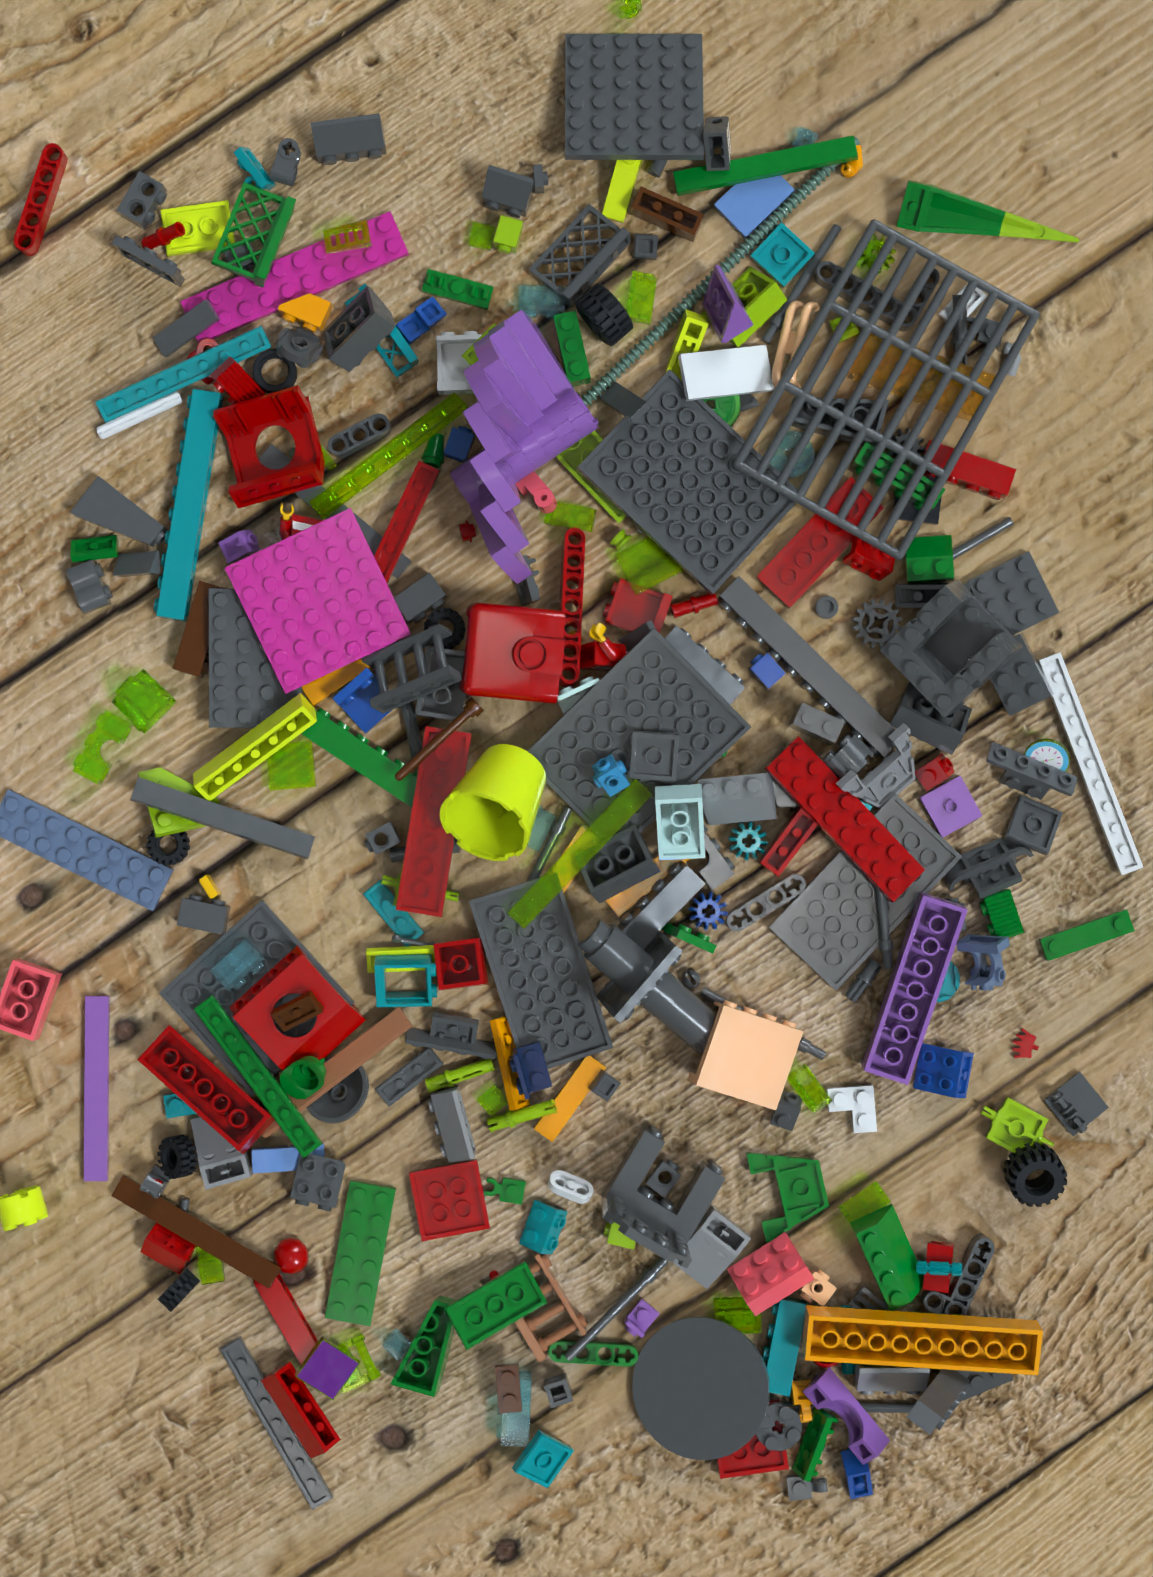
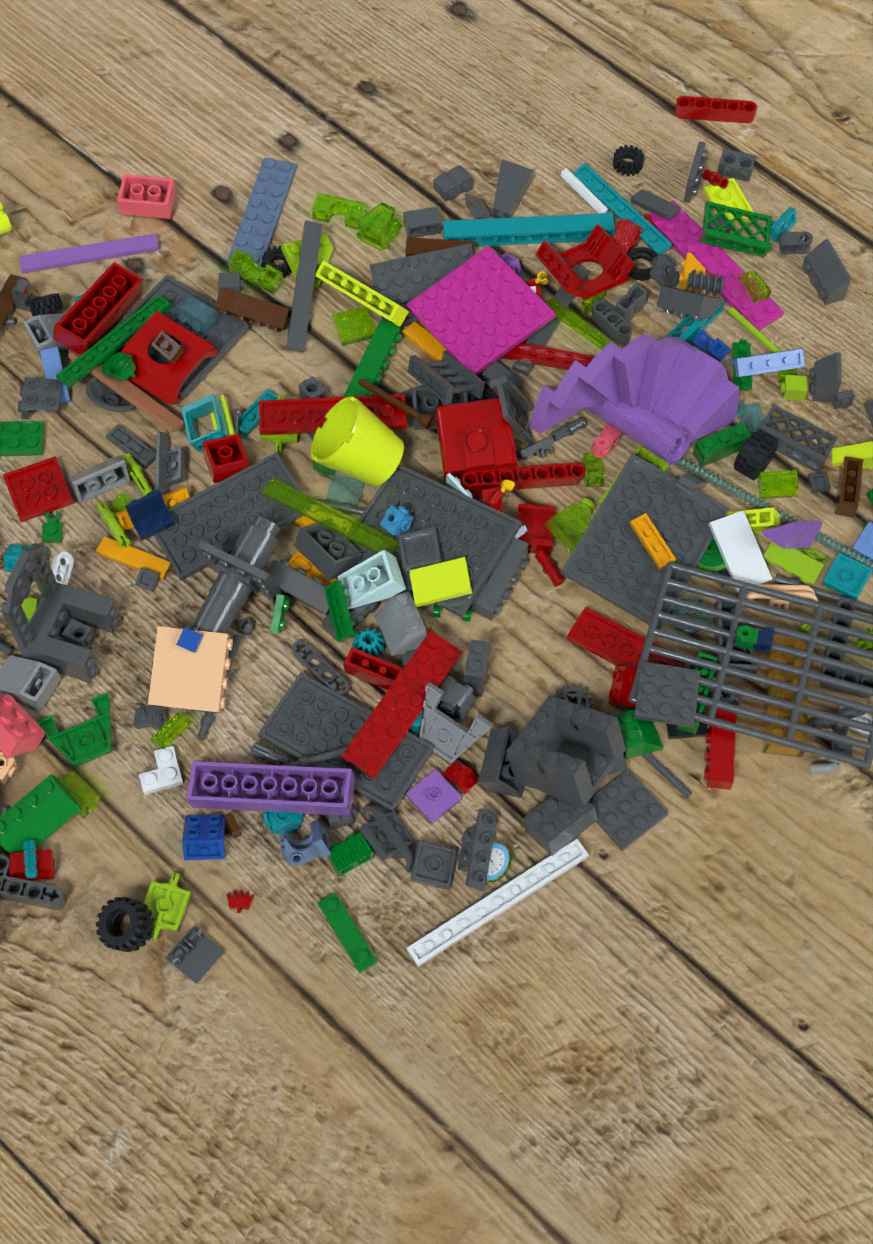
camera: 75 degrees right, 25 degrees down
green plate [70,535,119,562] -> none
yellow tile [199,875,222,899] -> none
blue bracket [332,668,392,733] -> none
blue gear [688,891,728,931] -> none
dark grey brick [719,576,895,758] -> none
blue brick [749,653,786,690] -> none
dark grey tile [815,596,838,619] -> none
none -> blue tile [176,627,203,653]
none -> reddish brown brick [215,287,289,332]
none -> reddish brown tile [224,812,241,839]
none -> clear neon green arch [228,248,283,295]
none -> green plate [324,581,358,642]
none -> dark grey brick [403,207,441,238]
none -> neon yellow tile [409,557,473,607]
none -> dark grey fence [489,375,534,445]
none -> black tyre [613,145,644,176]
none -> dark grey brick [615,284,647,322]
none -> light orange tile [629,513,676,570]
none -> dark grey plate [634,661,701,728]
none -> dark grey piece [685,269,724,298]
none -> lime bar [728,307,781,353]
none -> fence [728,349,805,377]
none -> leg [735,625,774,653]

